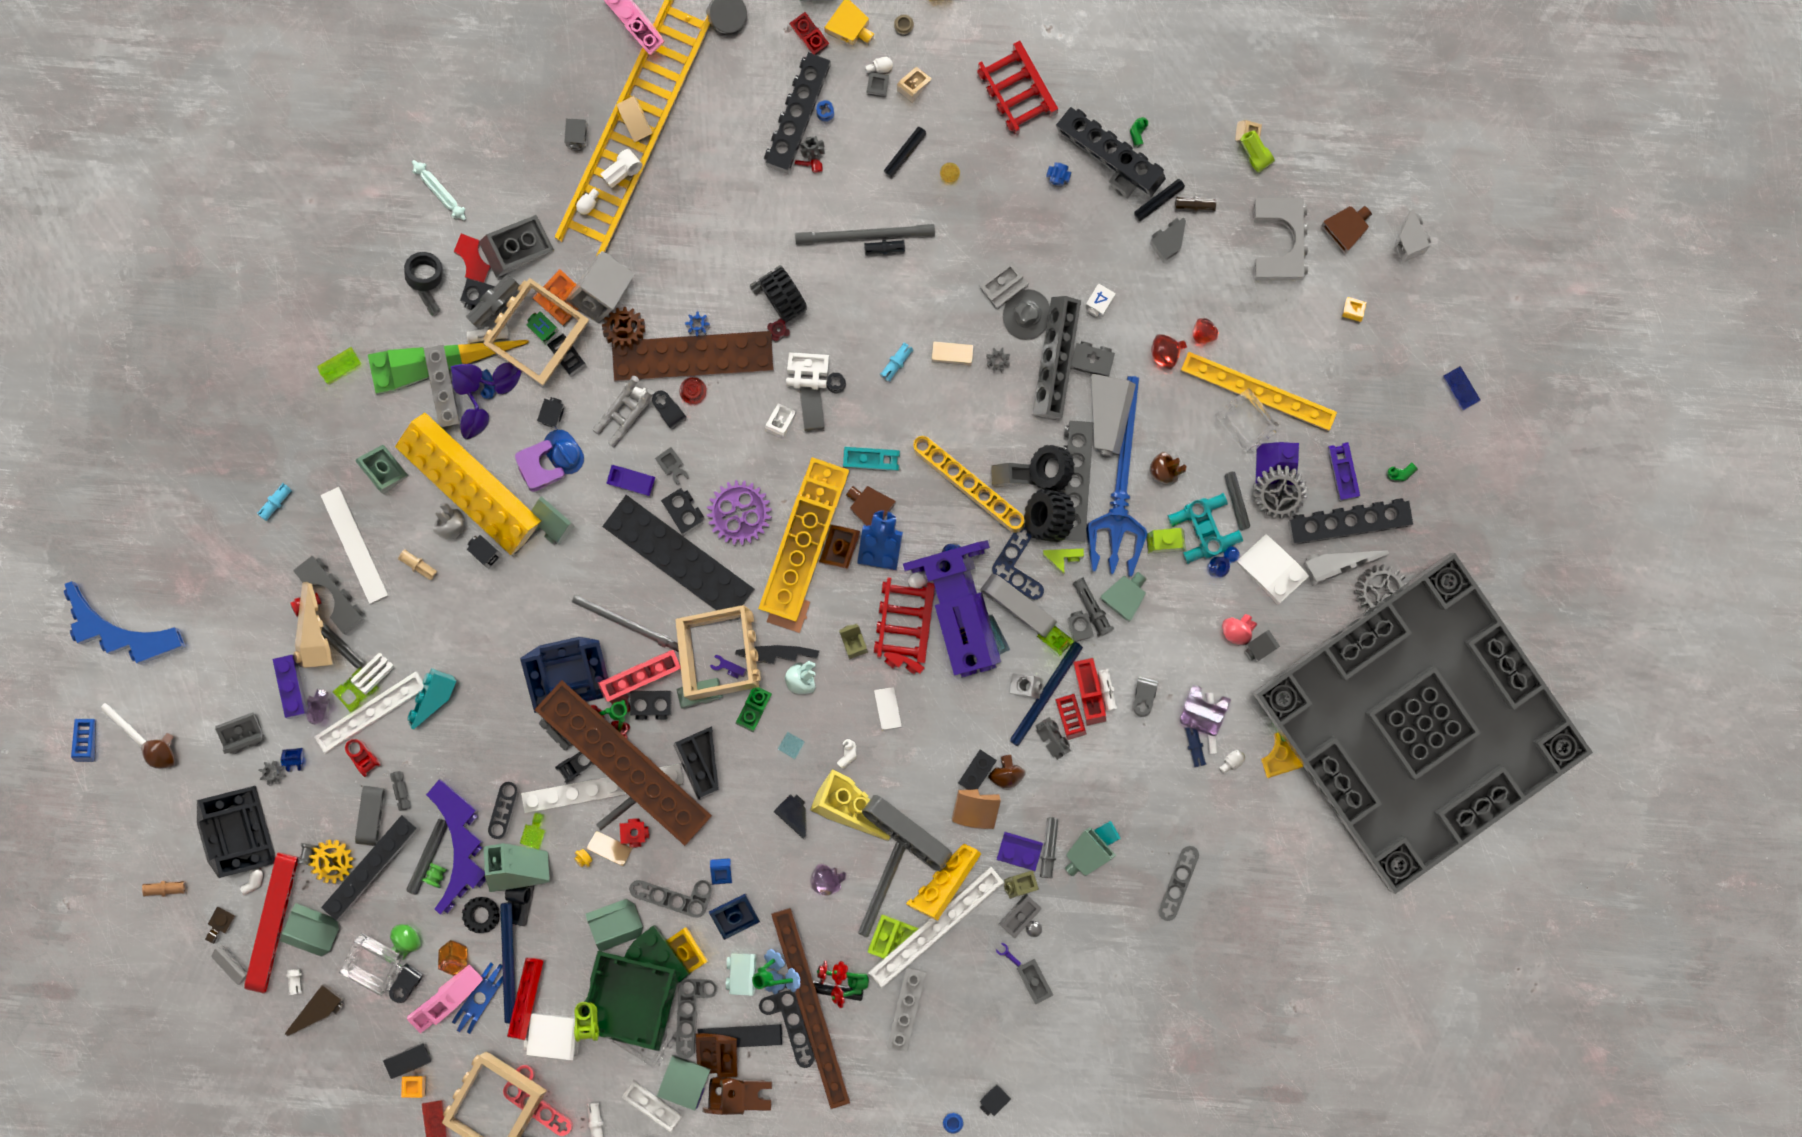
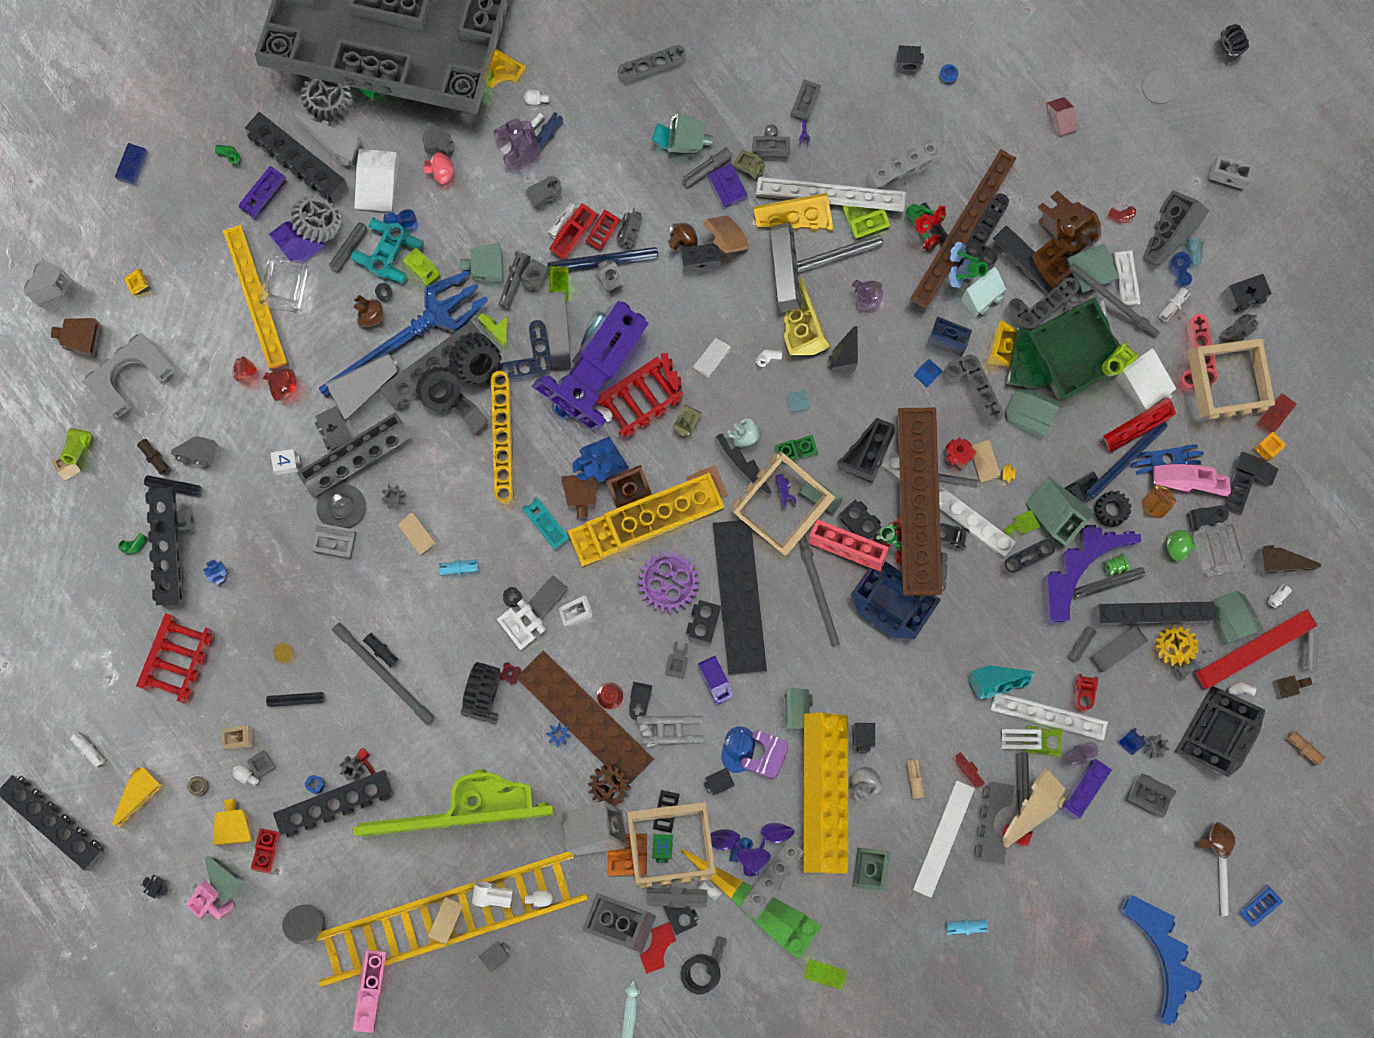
camera: 145 degrees left, 5 degrees down
none -> lime piece [353,769,554,837]
none -> black bush [375,283,393,302]
none -> clear red plate [953,752,985,788]
none -> dark grey bar [1069,263,1160,338]
none -> black slope [1224,471,1254,515]

